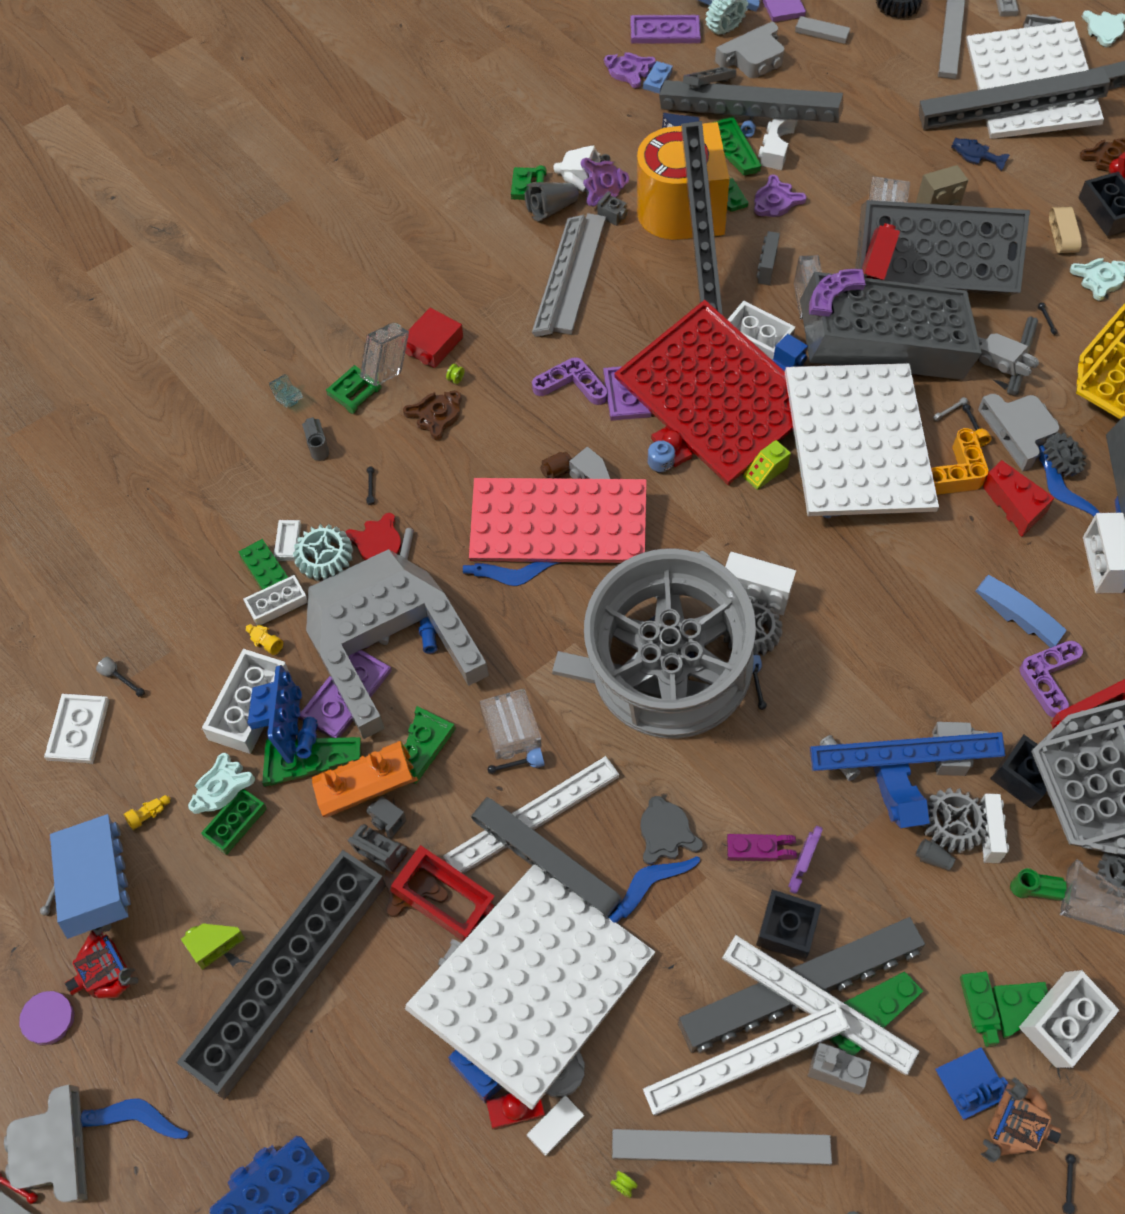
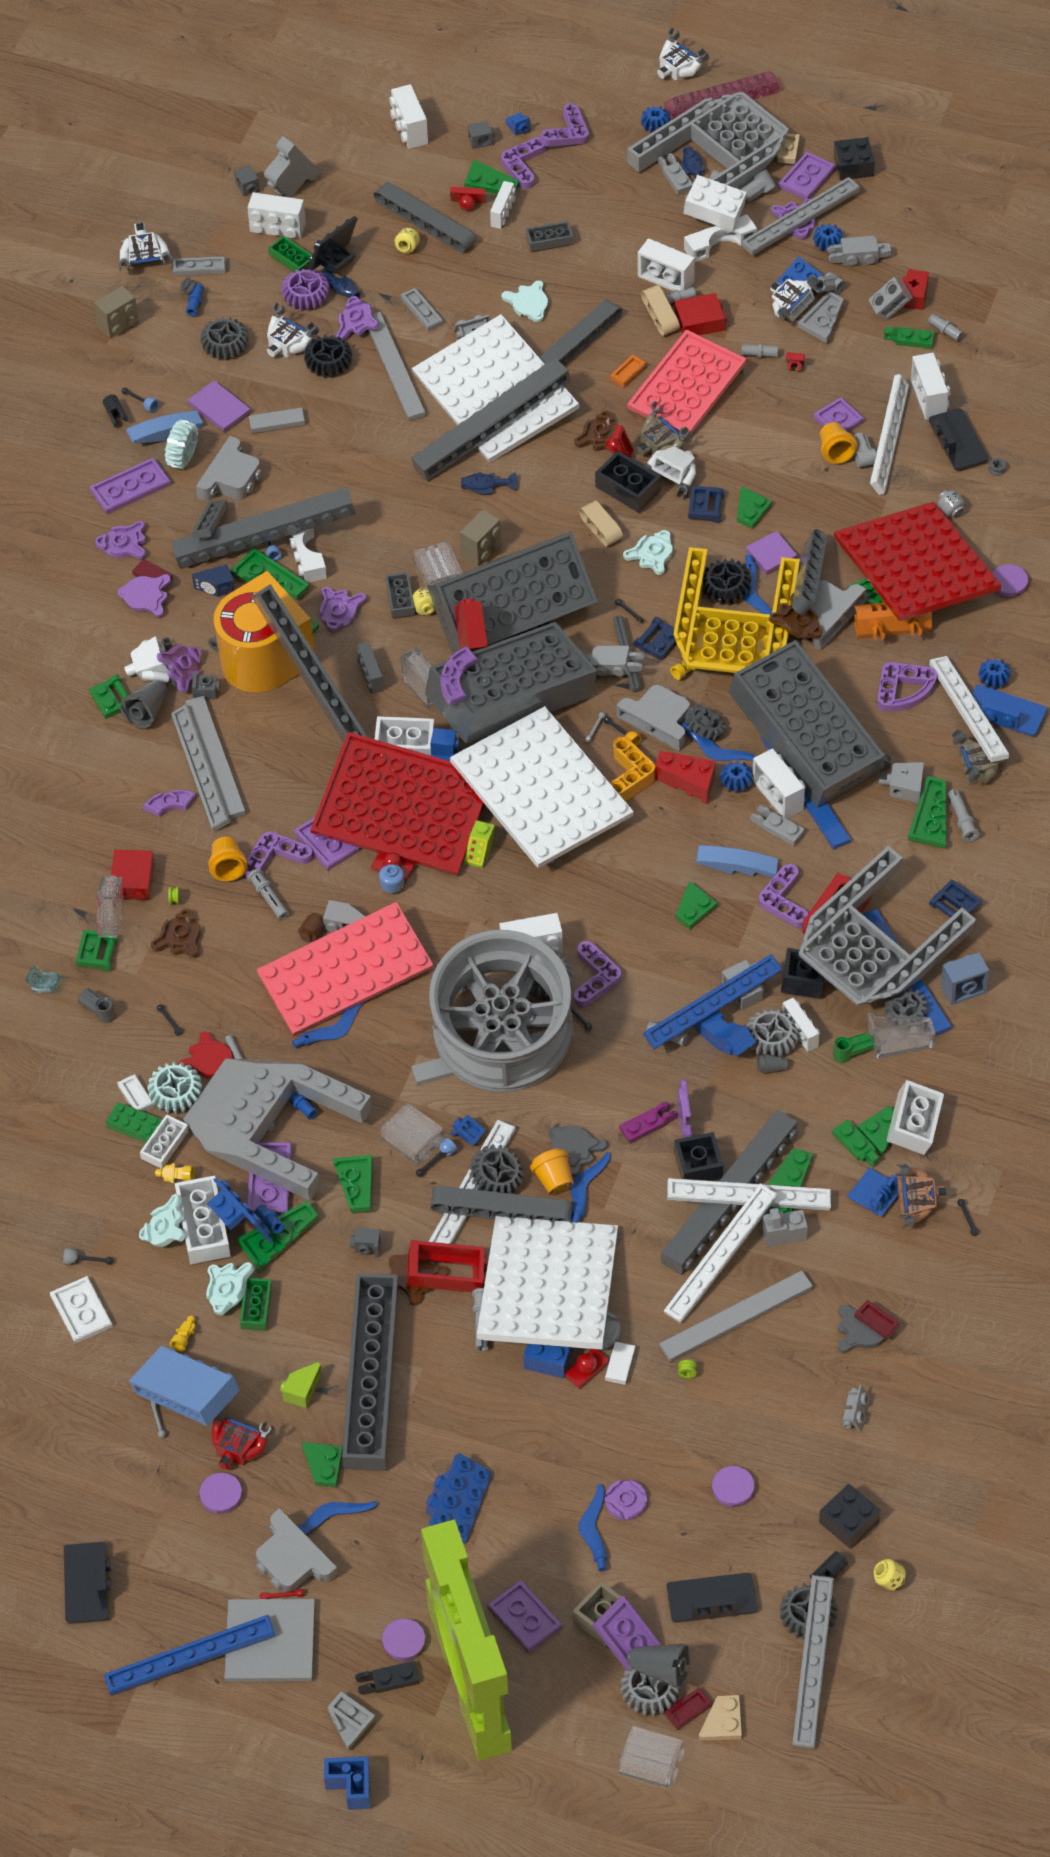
camera: 30 degrees left, 5 degrees down
orange piece [312,741,418,818] -> none
dark grey hinge [347,824,408,872] -> none
medium blue plate [643,61,673,93] -> none
none -> medium lavender tile [118,574,171,617]
none -> dark red tile [132,559,173,590]
none -> light aqua tile [139,1194,186,1247]
none -> medium lavender tile [143,790,196,817]
none -> light orange piece [208,837,248,882]
none -> light grey pin [247,869,289,921]
none -> green wing [302,1442,343,1488]
none -> dark grey piece [385,572,415,618]
none -> light yellow head [412,588,436,615]
none -> blue bracket [450,1114,486,1146]
none -> dark grey gear [469,1144,524,1194]
none -> light orange piece [530,1148,574,1195]
none -> medium lavender beam [574,941,621,1007]
none -> dark blue plate [634,617,676,661]
none -> yellow piece [670,661,696,680]
none -> green wing [676,881,717,930]
none -> blue gear [720,760,753,793]
none -> light grey hinge [750,805,805,846]

